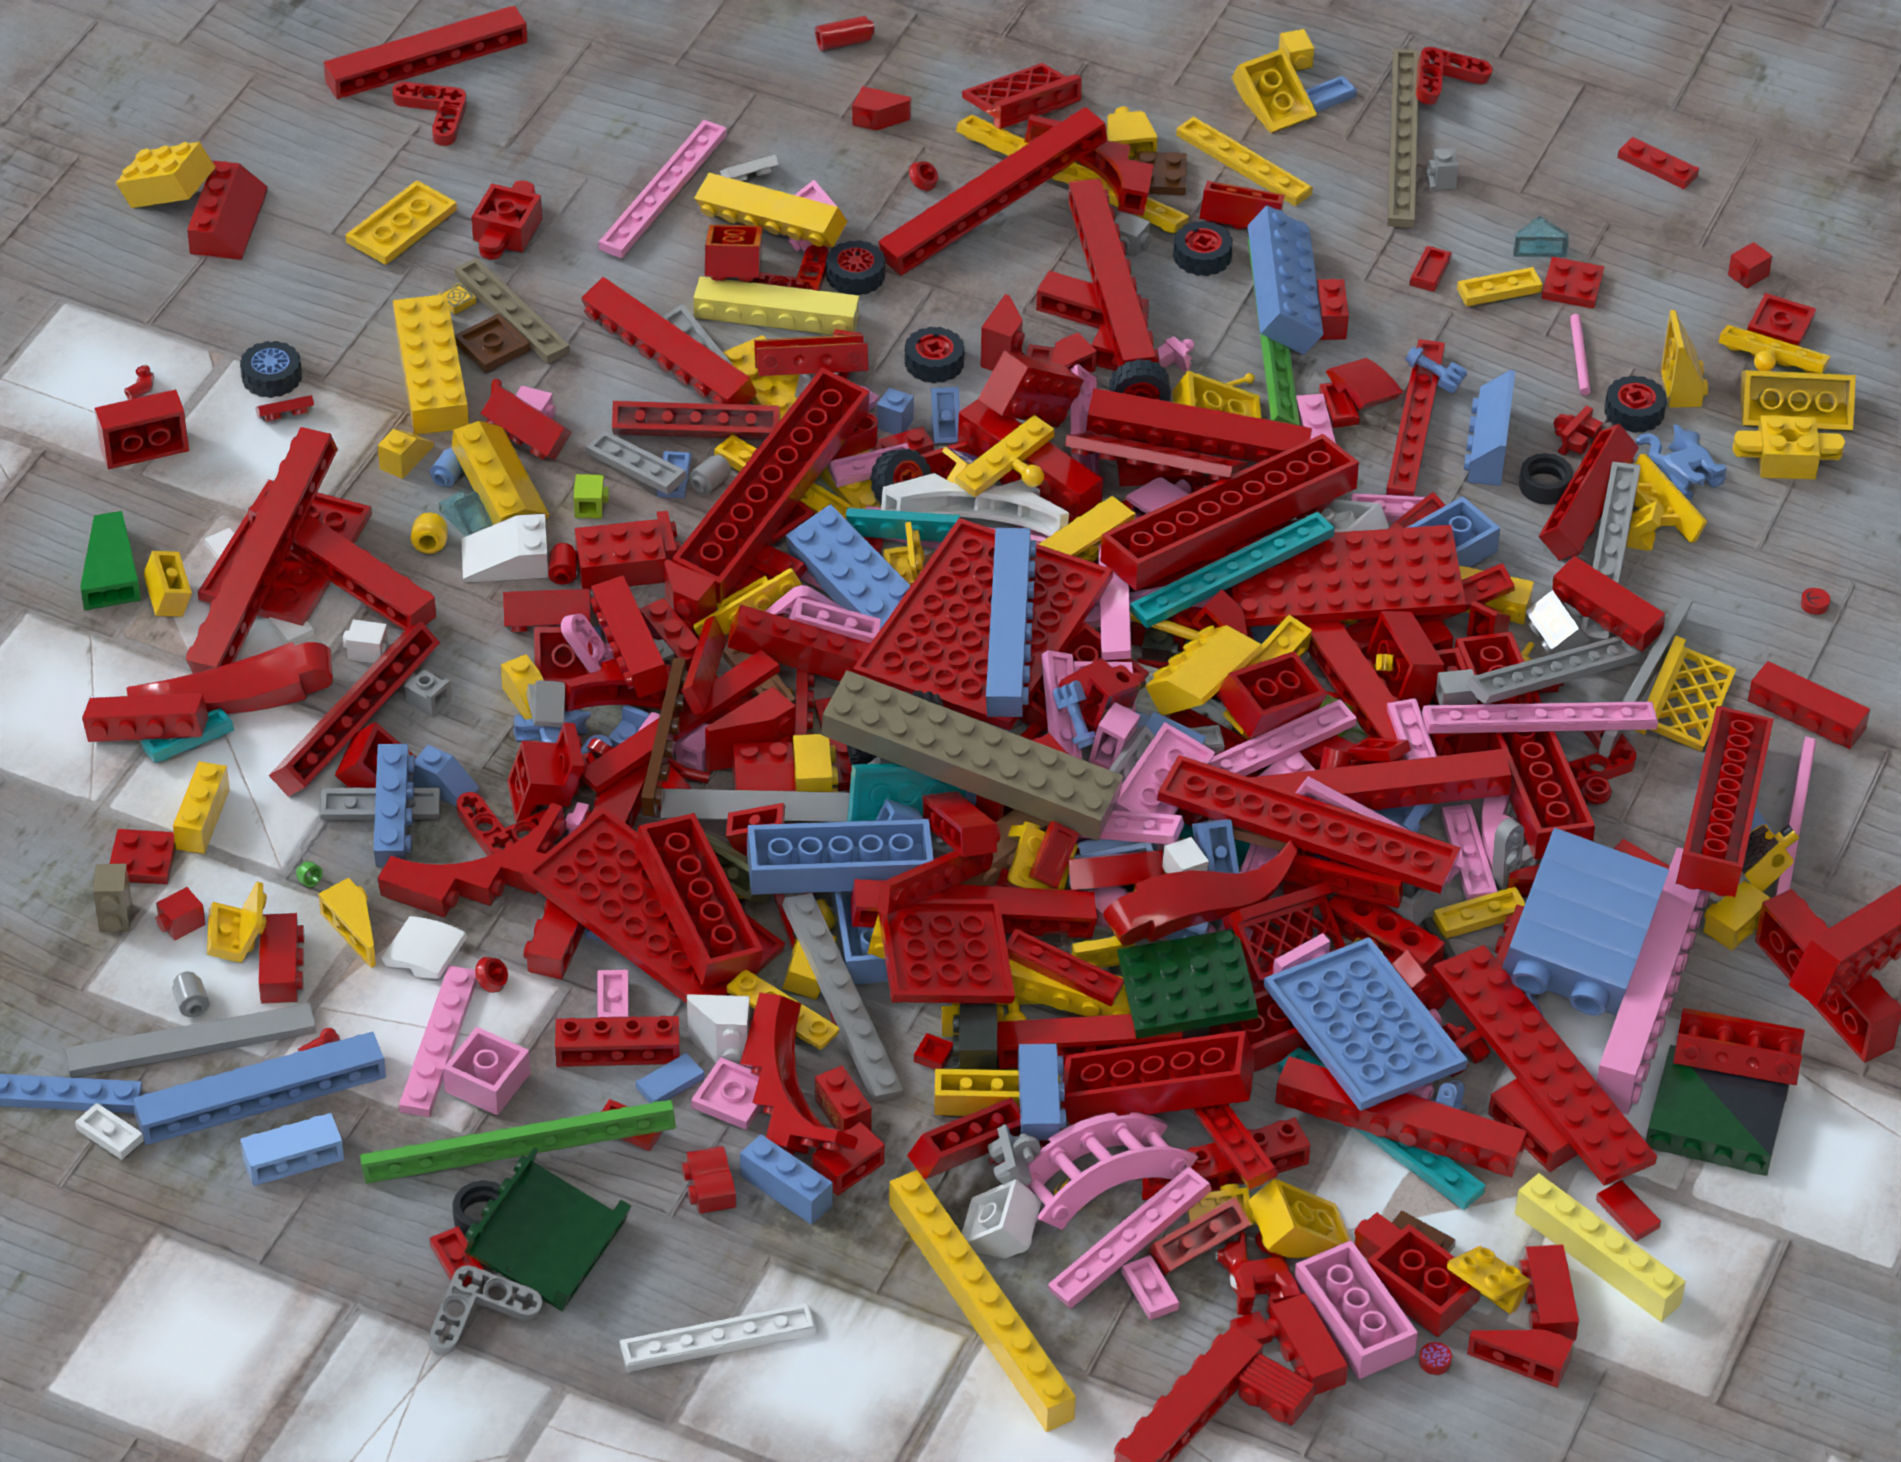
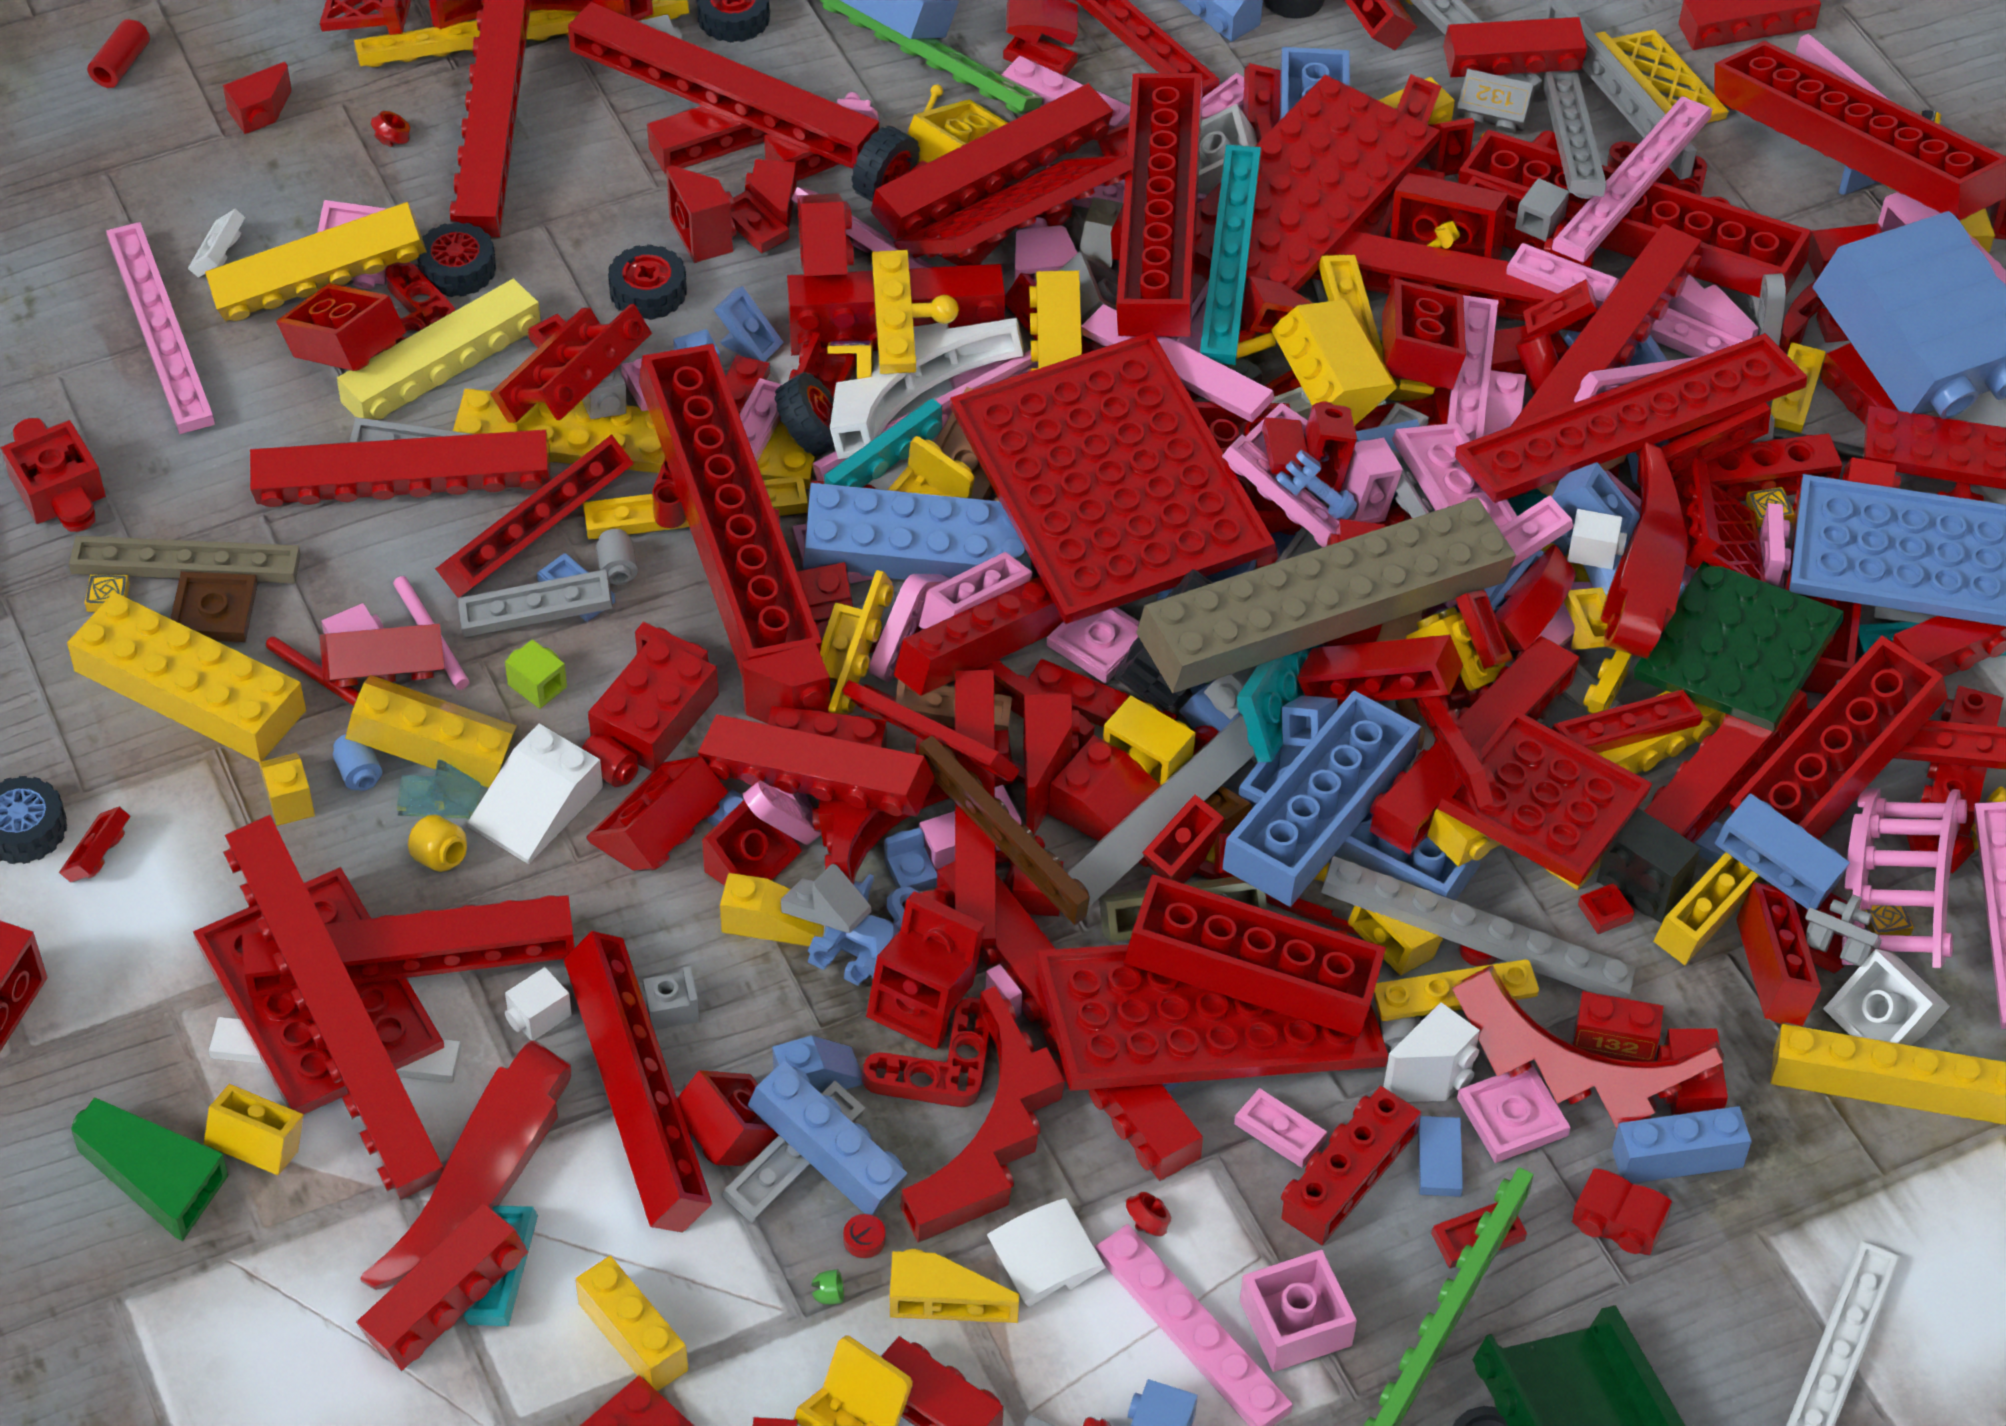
camera: 50 degrees left, 5 degrees up
medium blue brick [986,528,1036,717] -> none
none -> bright pink bar [393,576,470,690]
none -> red tile [843,1214,886,1258]

